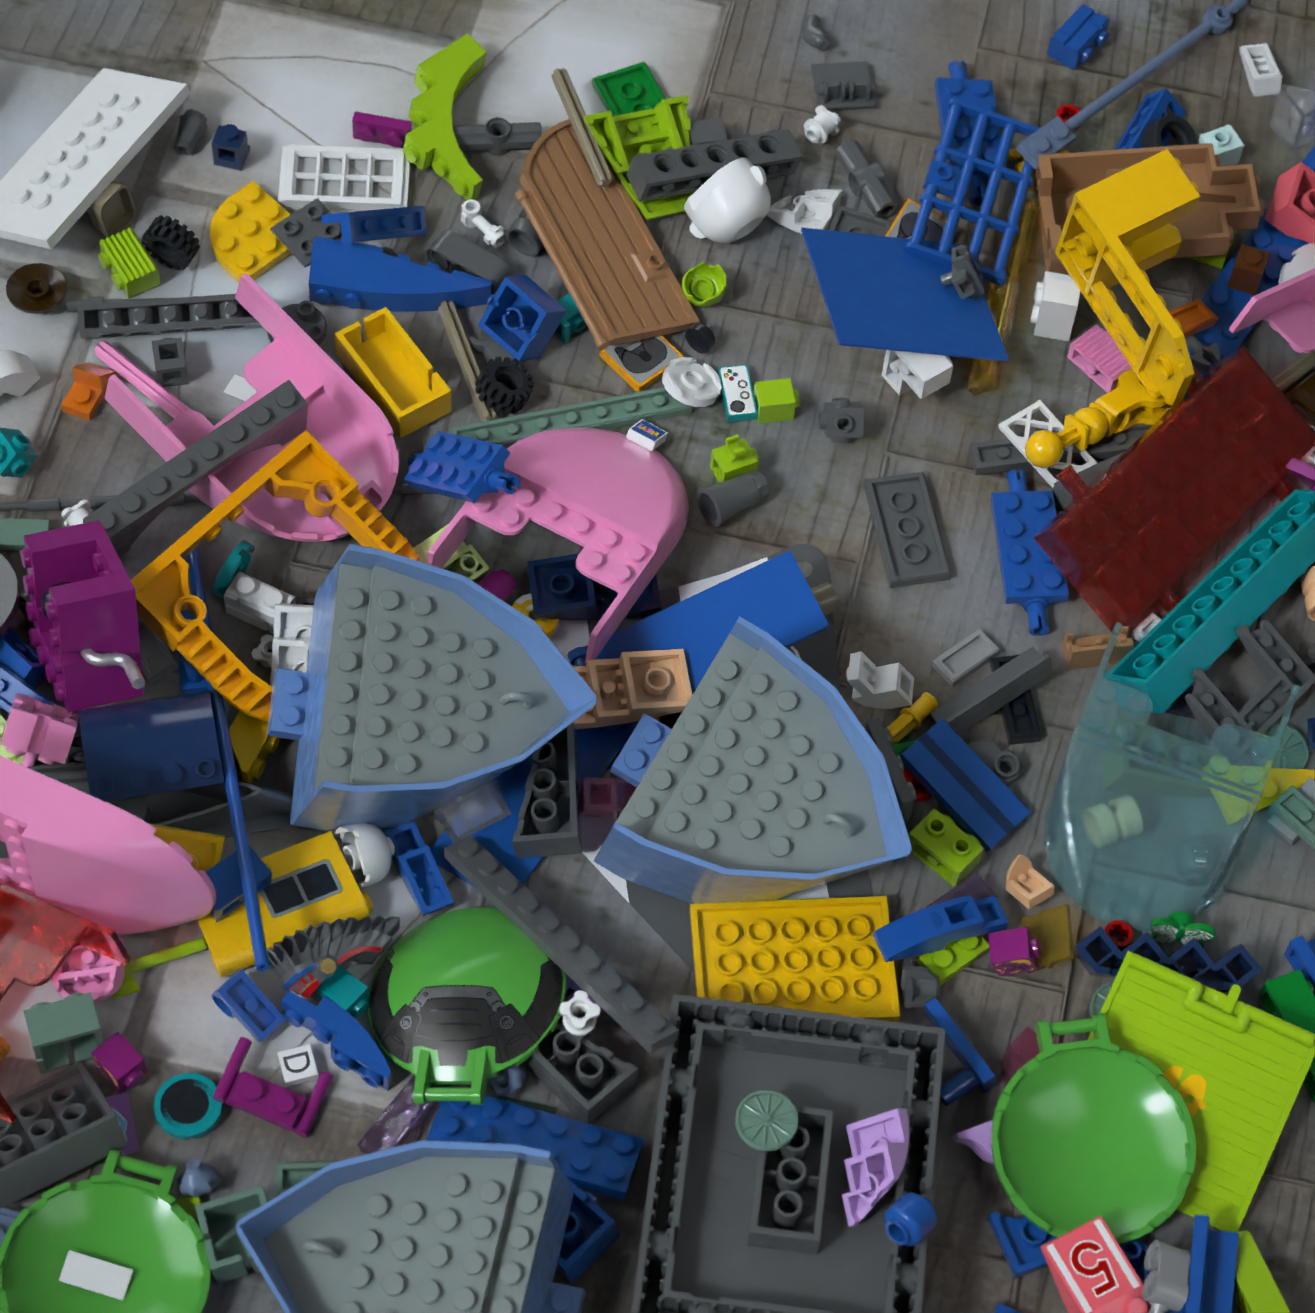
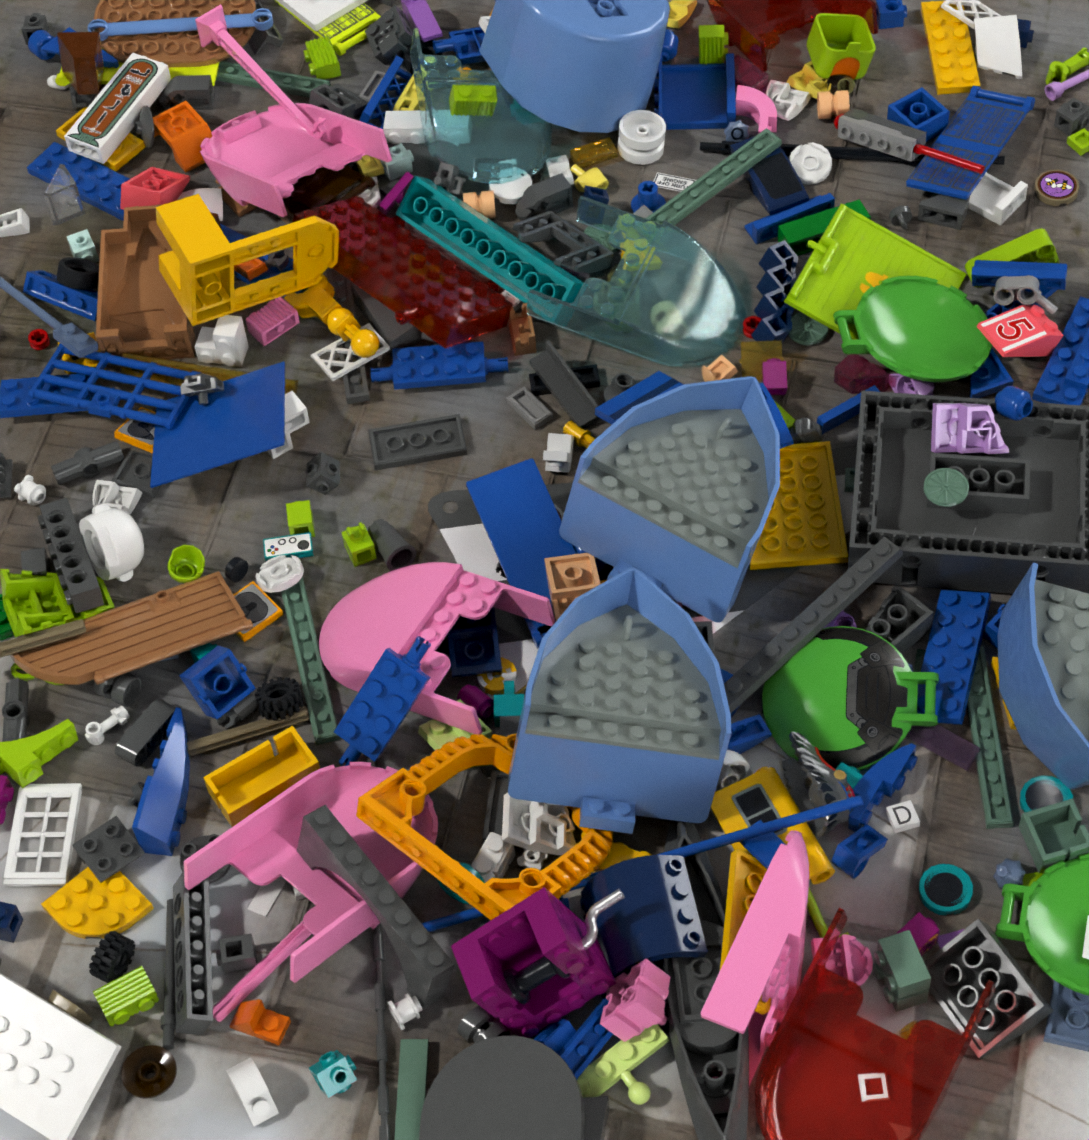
camera: 80 degrees left, 5 degrees down
magenta plate [212,1037,334,1138] -> none
blue fence [321,206,427,243] -> none
white brick [559,990,600,1036] -> none
tile [626,419,668,451] -> none
green animal [1151,912,1215,948] -> none

